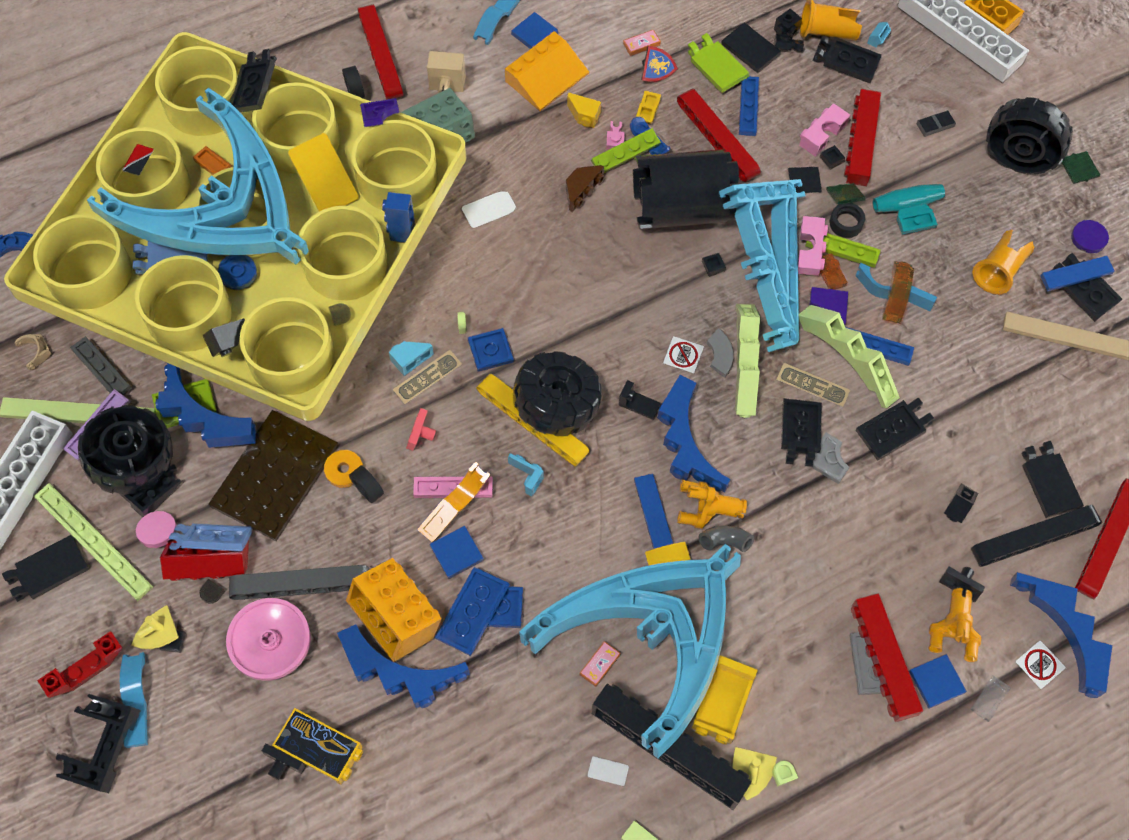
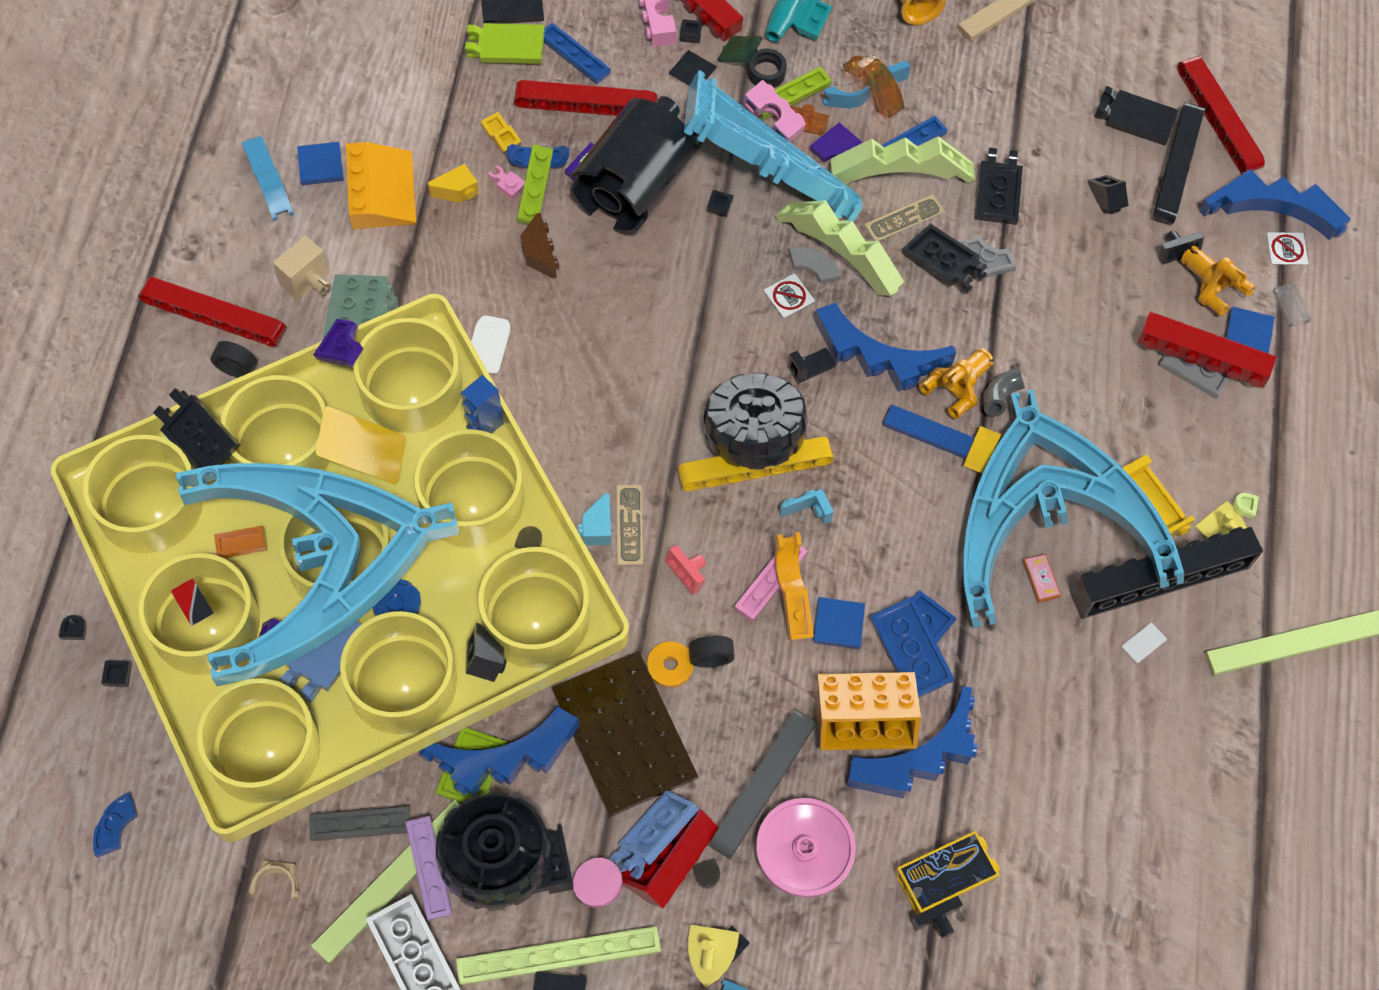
camera: 55 degrees left, 0 degrees up
yellowish green tile [458,312,466,334] -> none
blue tile [467,328,514,372] -> none
tile [623,30,661,56] -> none
shield [641,46,678,82] -> none

